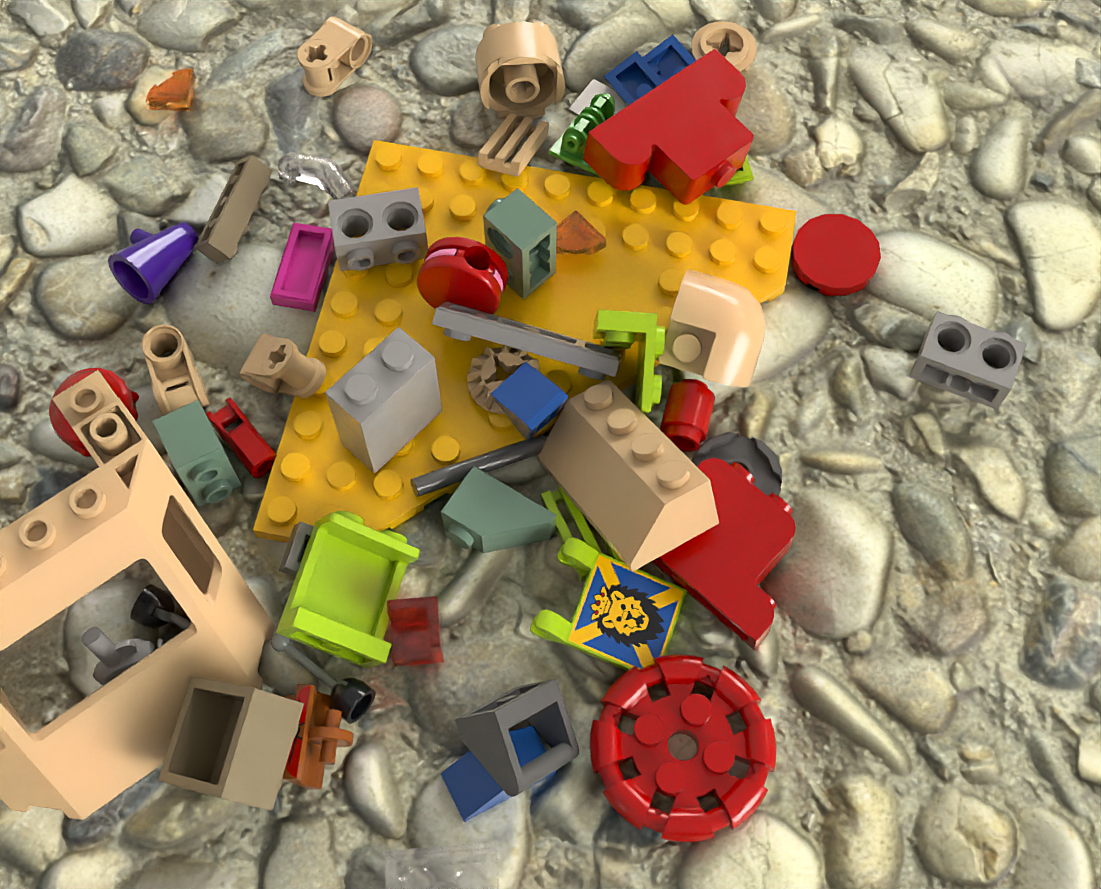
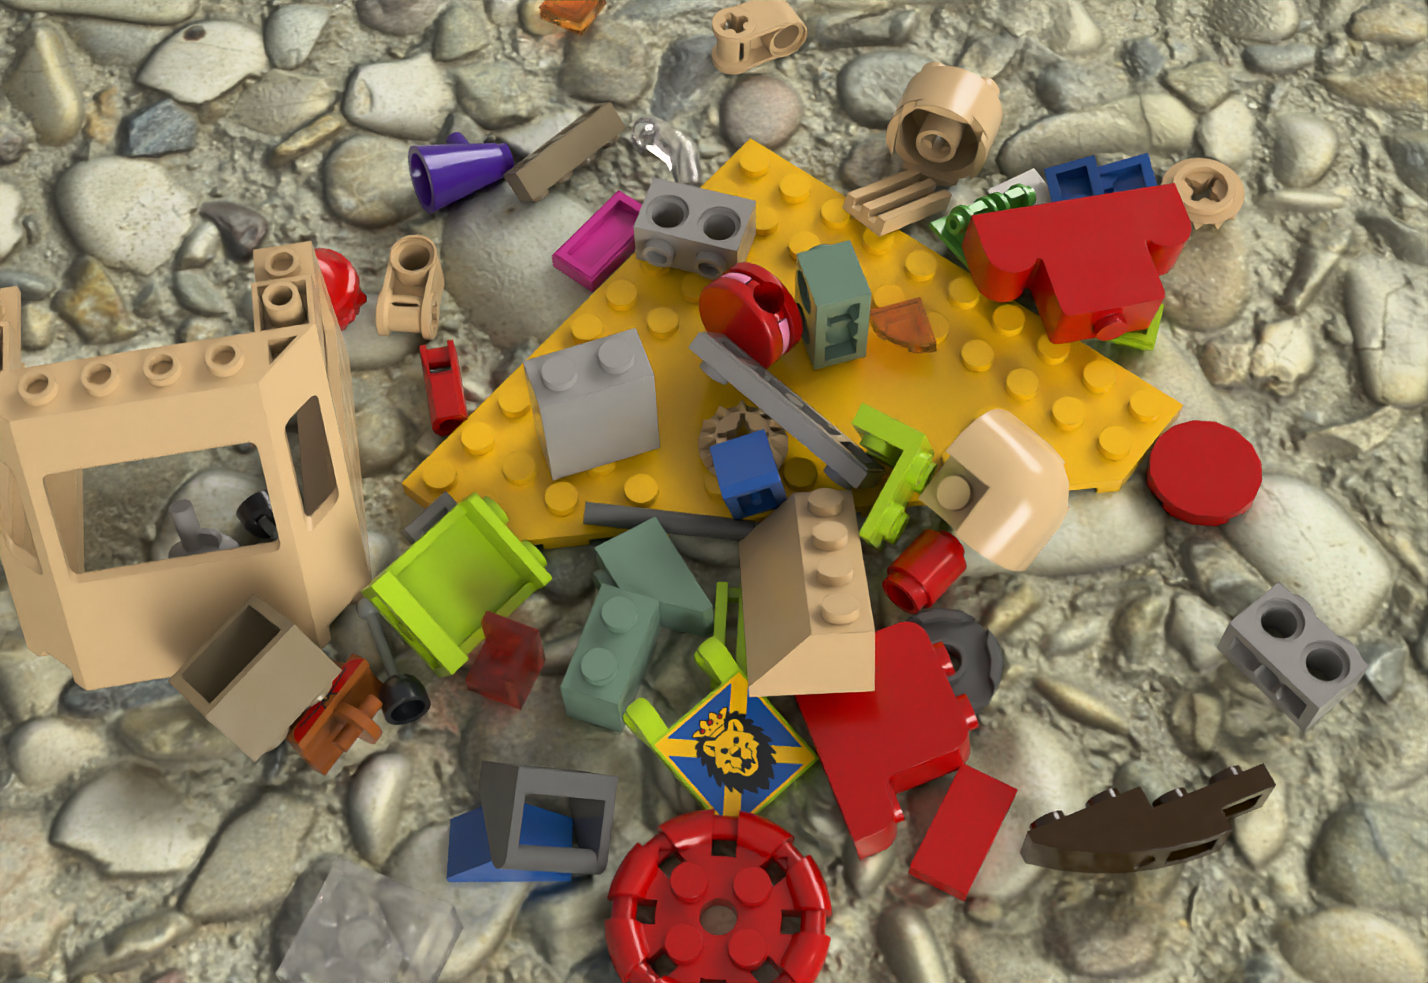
camera: 30 degrees right, 5 degrees down
sand green brick [152,400,242,507] -> none
tan piece [239,333,326,398] -> none
none -> sand green brick [560,583,661,733]
none -> red tile [908,764,1018,902]
none -> dark brown slope [1020,763,1276,874]

